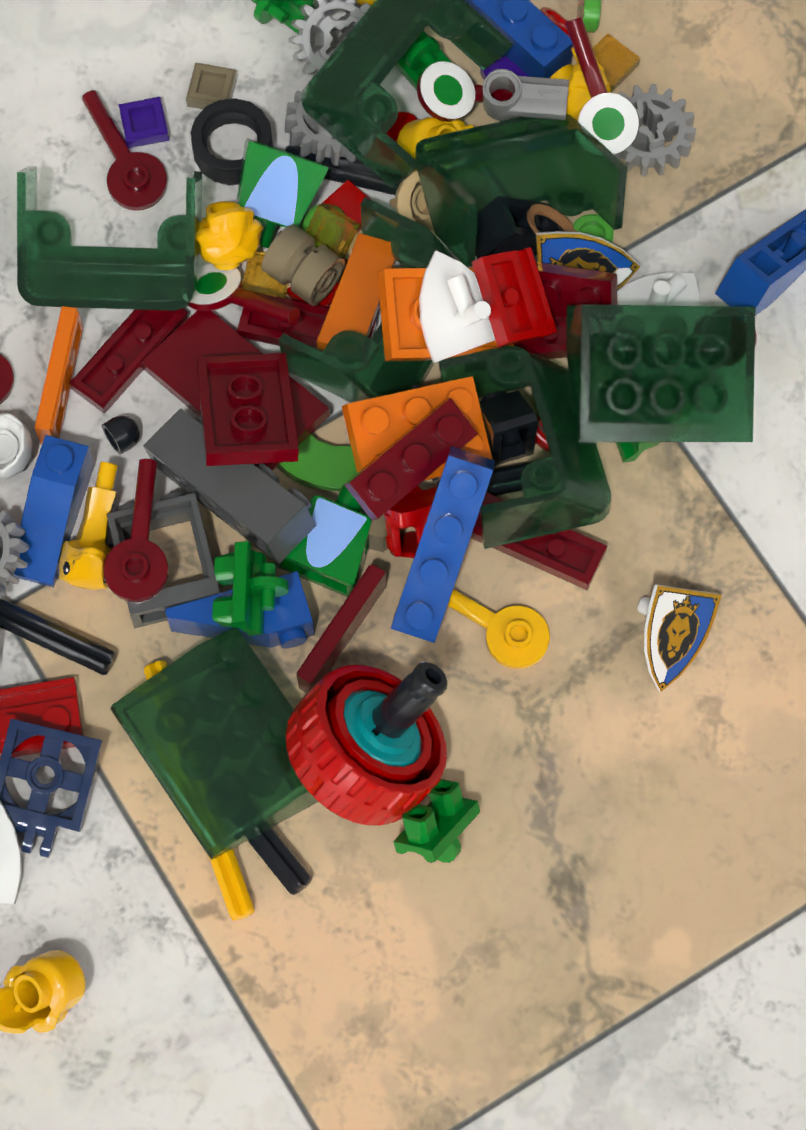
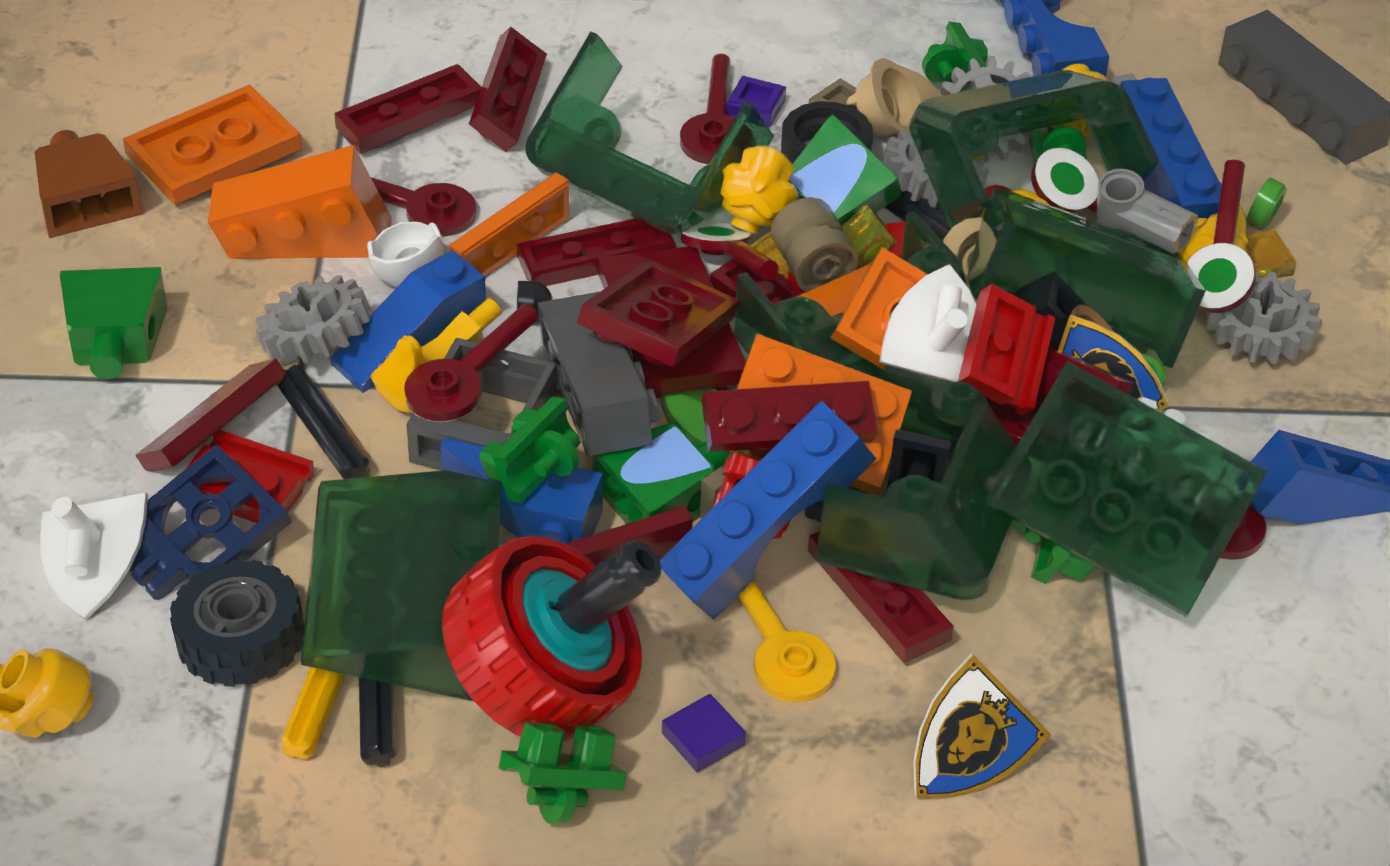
camera: 30 degrees right, 25 degrees down
none -> black wheel [170,560,305,687]
none -> dark purple tile [662,694,746,772]
none -> tan piece [846,58,945,137]

